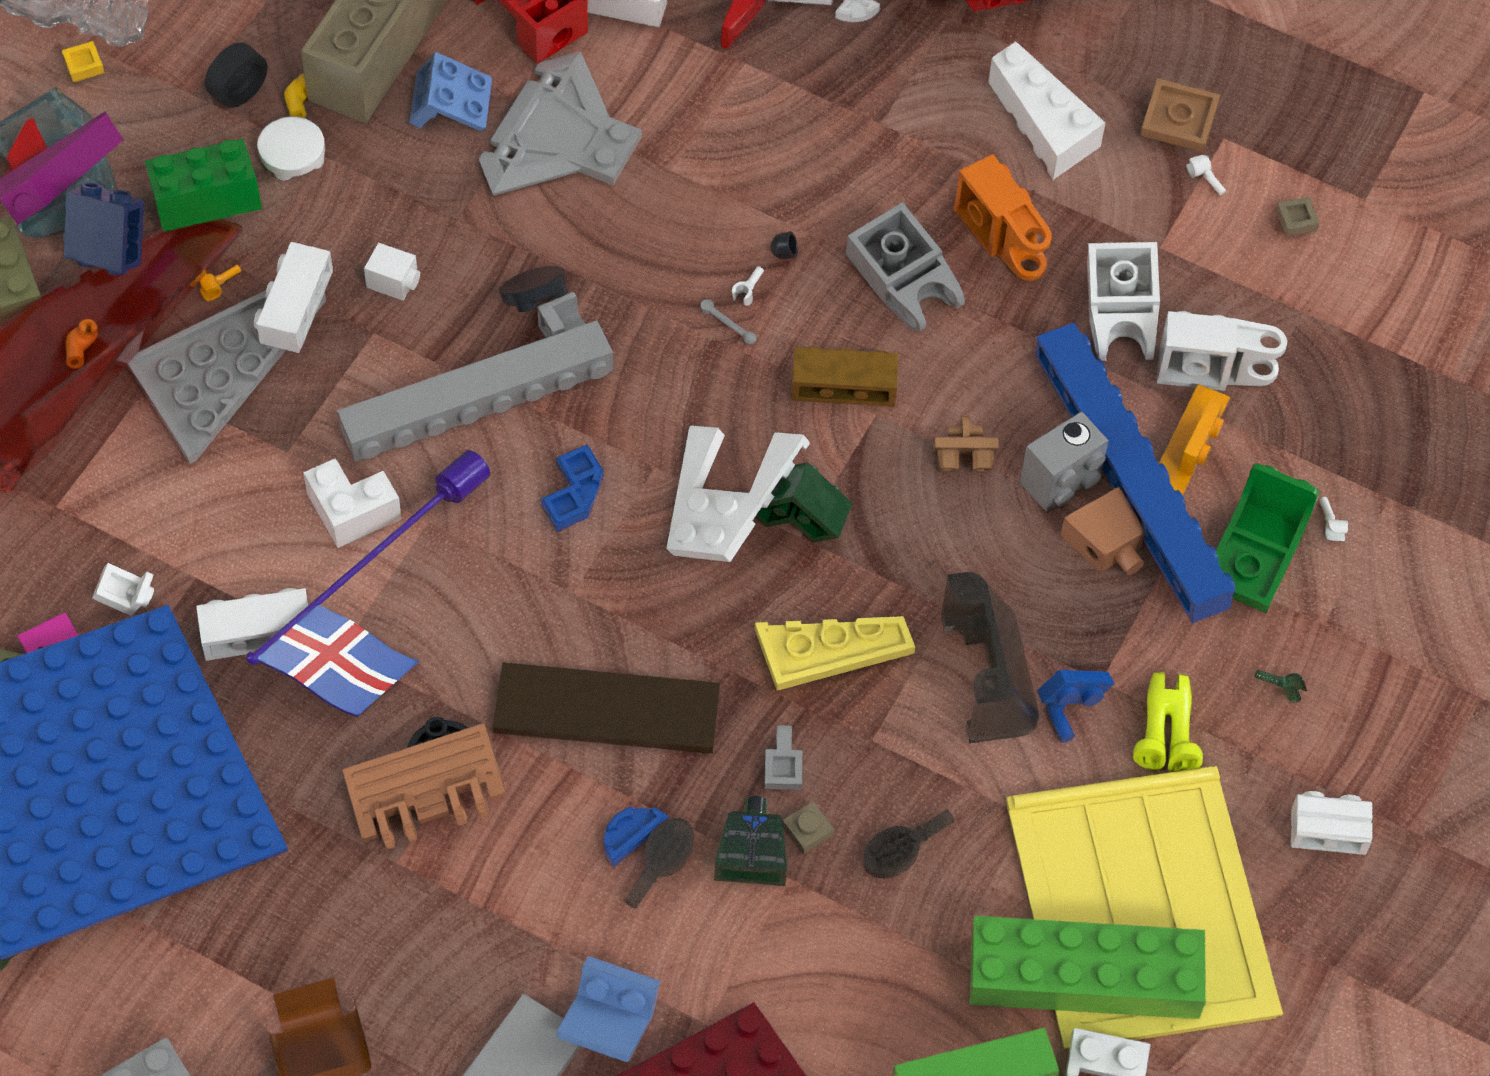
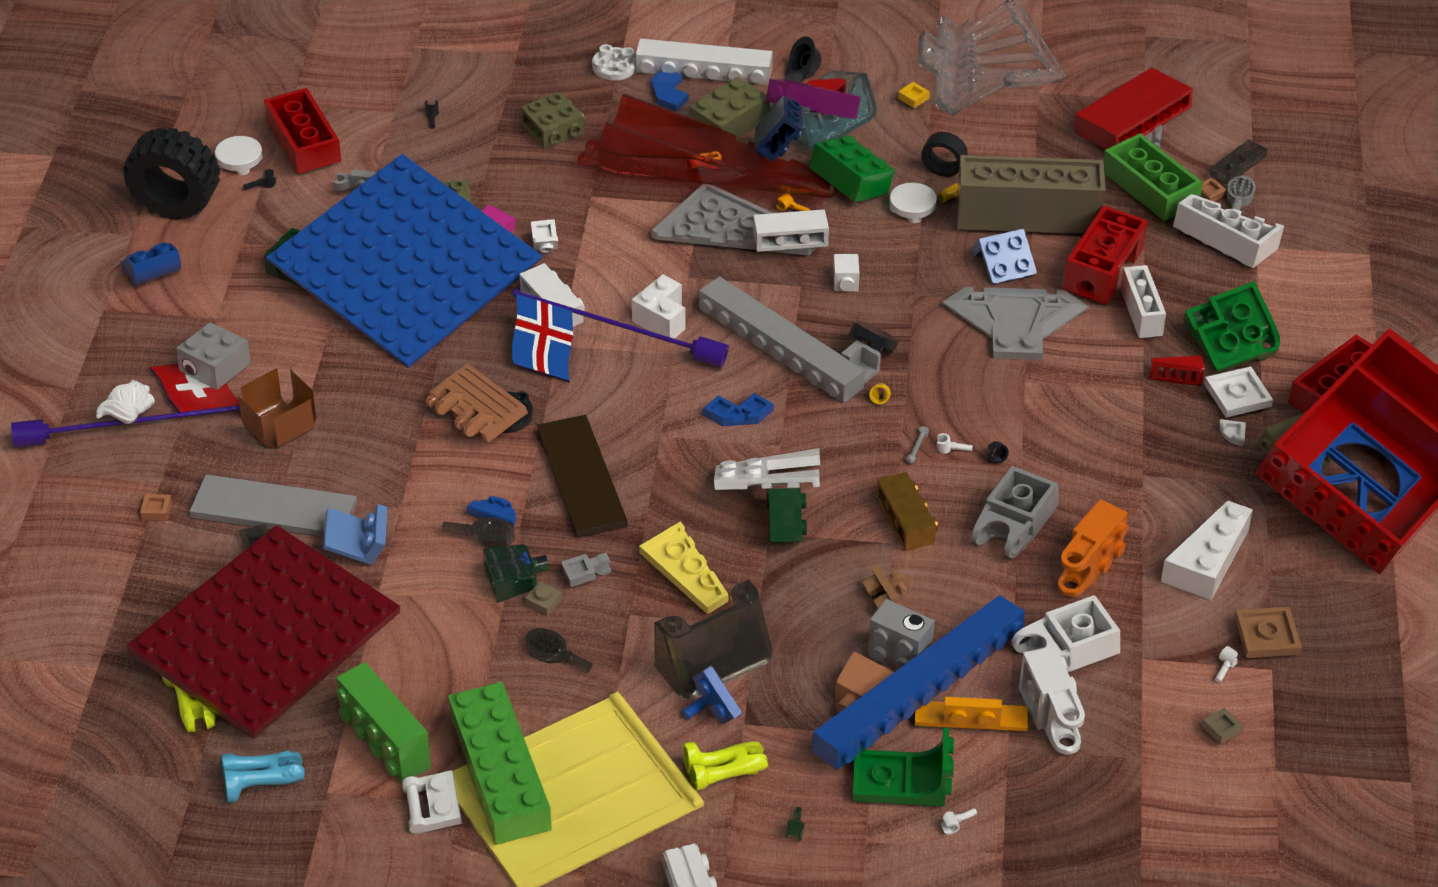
camera: 70 degrees right, 15 degrees down
none -> yellow hinge [869,383,891,405]

